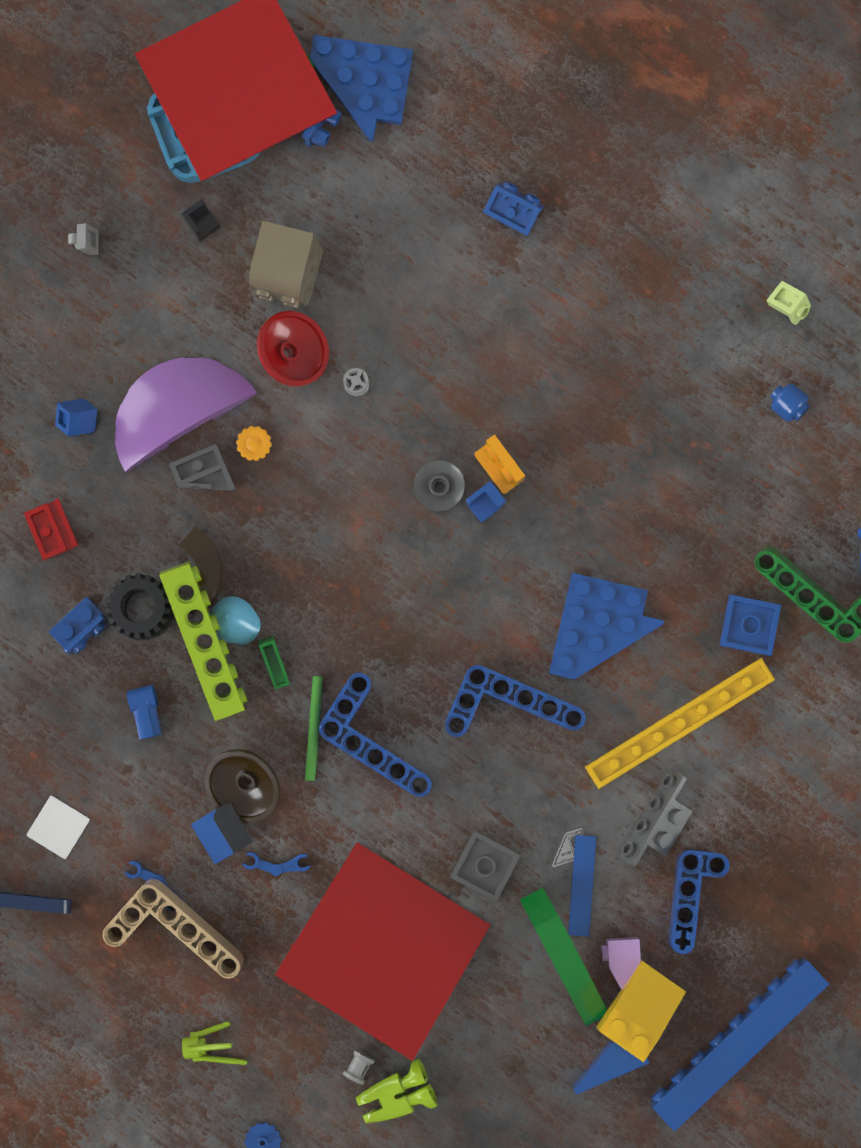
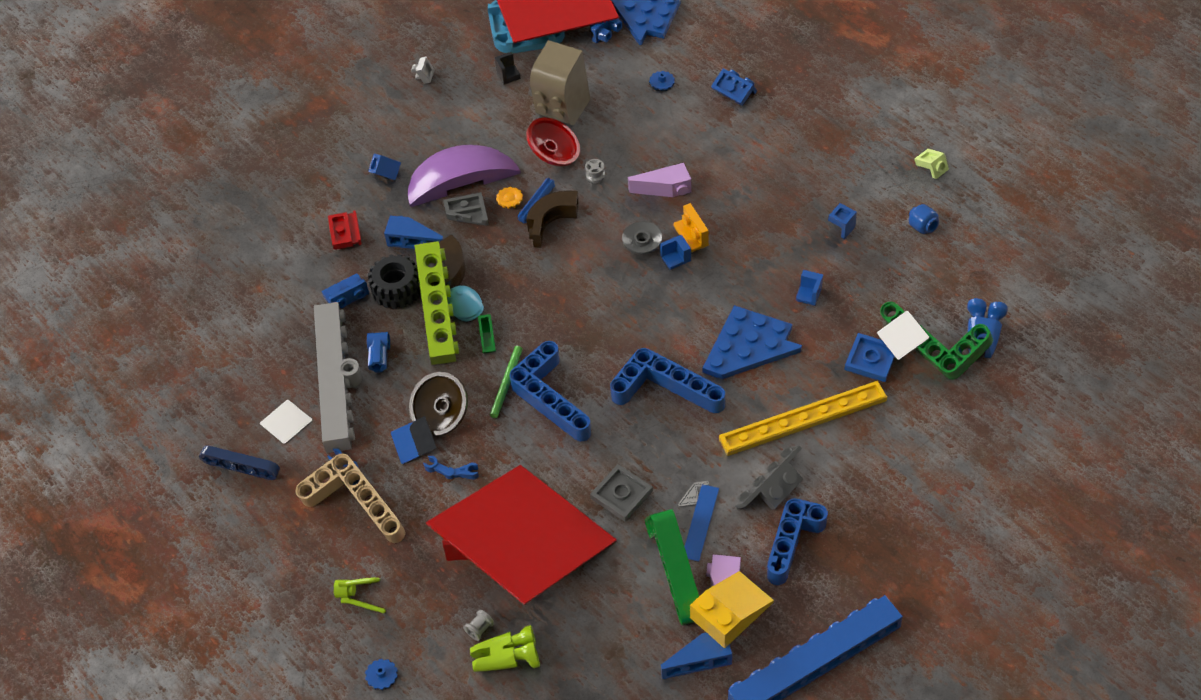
camera: 10 degrees right, 30 degrees down
none -> light grey hinge [314,302,362,453]
none -> blue slope [384,215,444,249]
none -> blue axle [518,178,555,223]
none -> dark brown arch [526,190,579,248]
none -> lavender slope [628,163,691,197]
none -> blue piece [649,71,675,90]
none -> blue panel [796,270,823,306]
none -> blue panel [828,203,857,239]
none -> white sticker [877,311,929,360]

